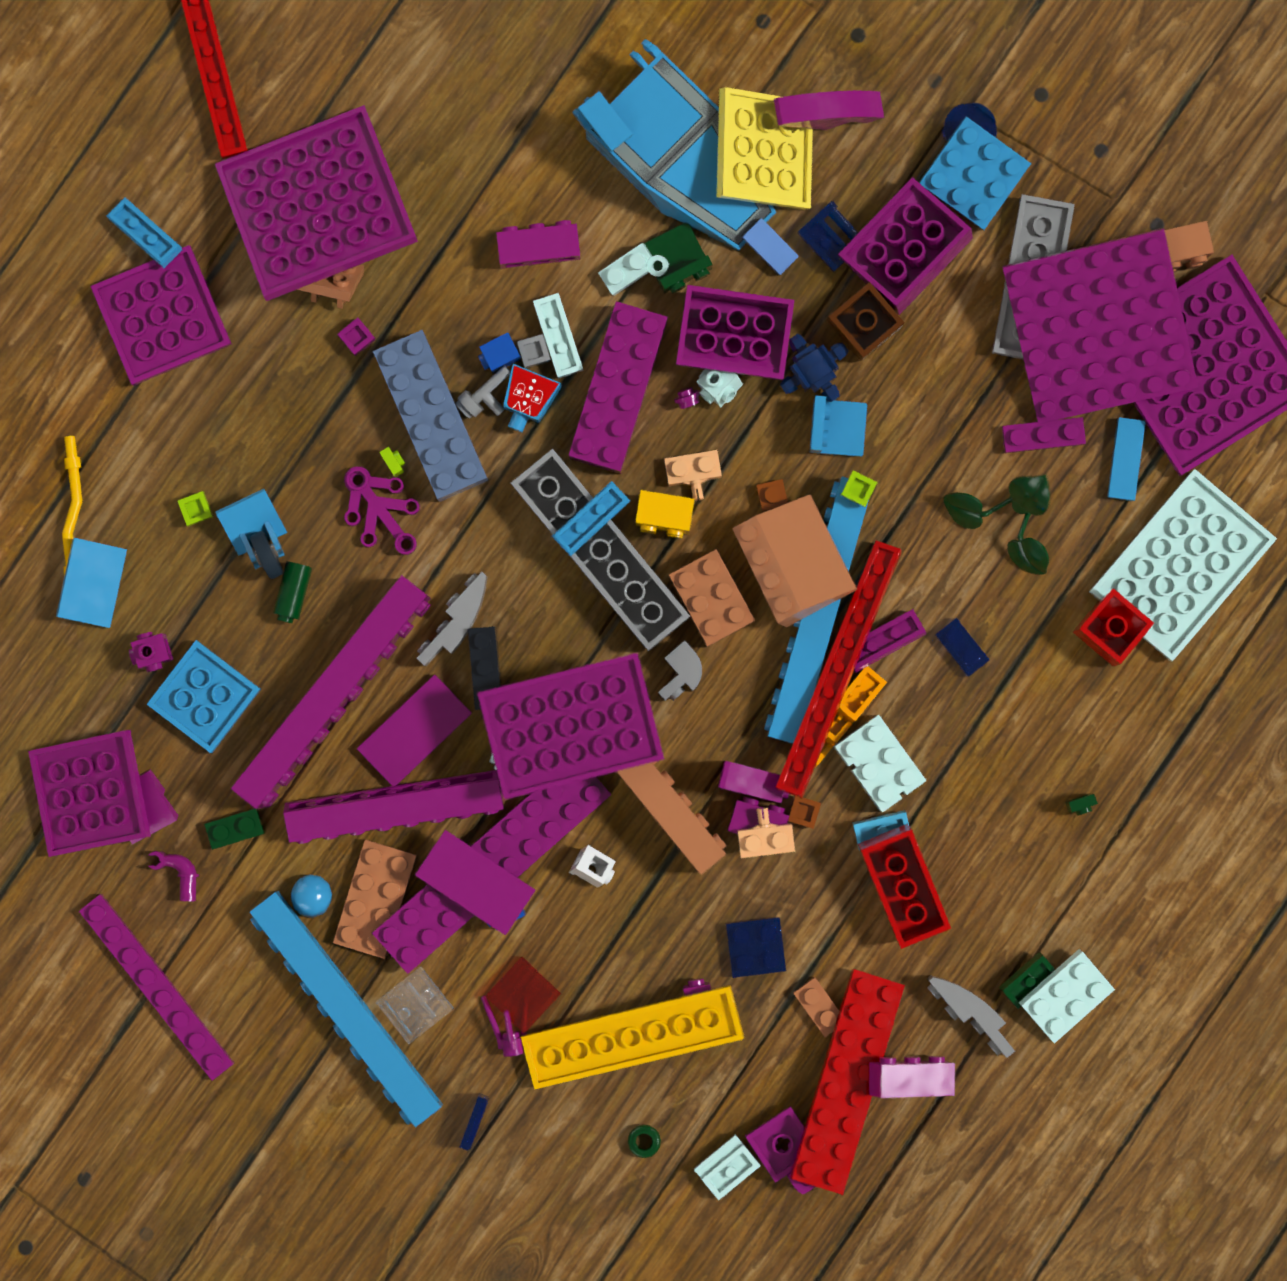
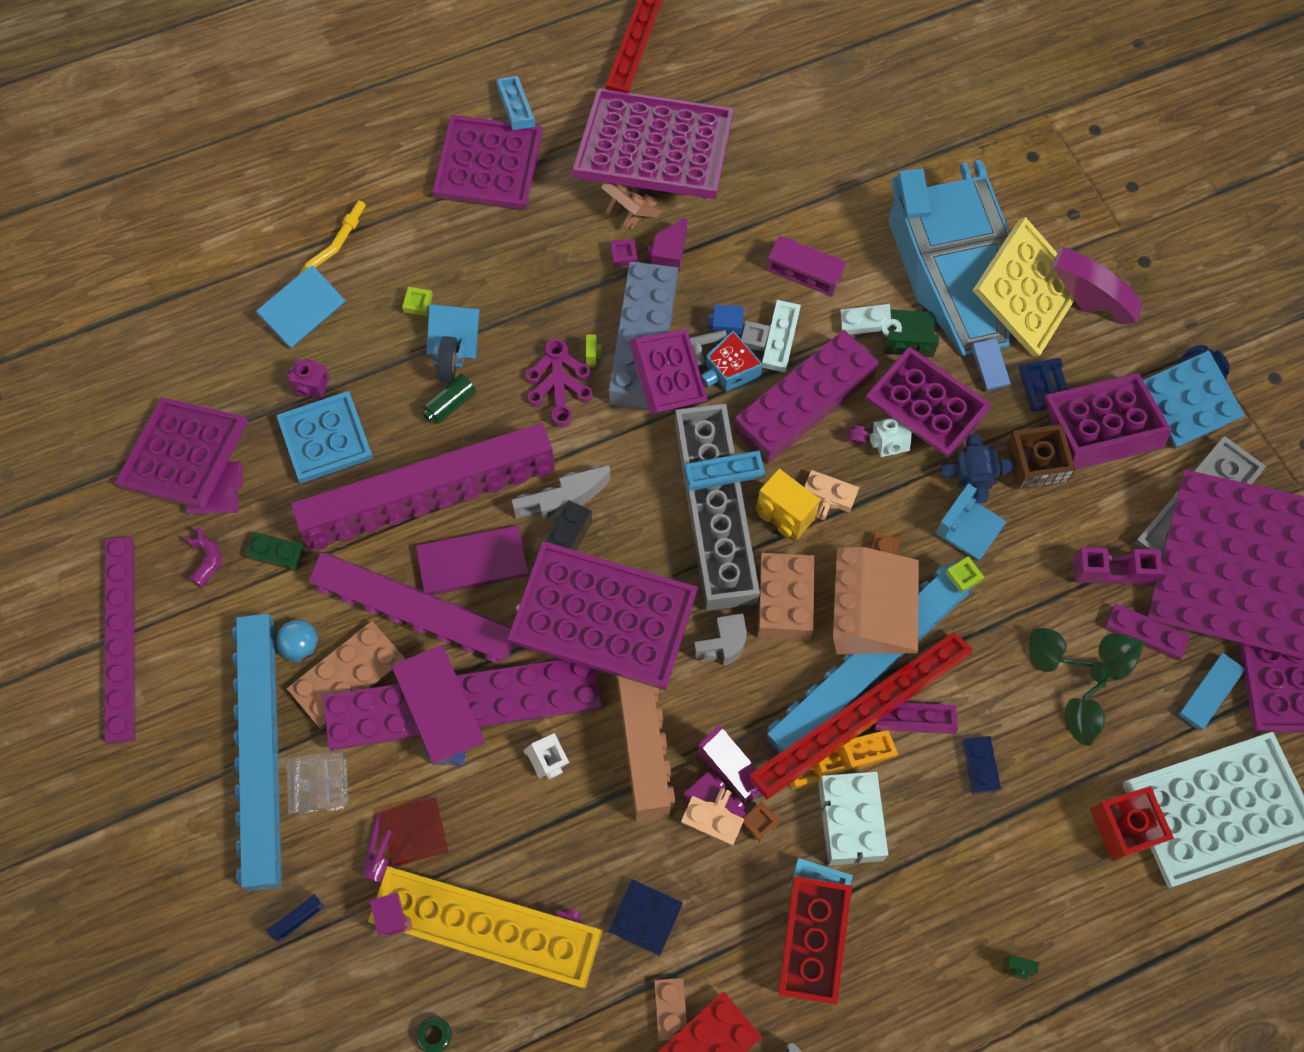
camera: 25 degrees right, 20 degrees down
none -> magenta panel [370,892,413,938]
none -> magenta plate [629,329,708,415]
none -> magenta slope [647,218,688,272]
none -> magenta arch [1073,547,1163,585]

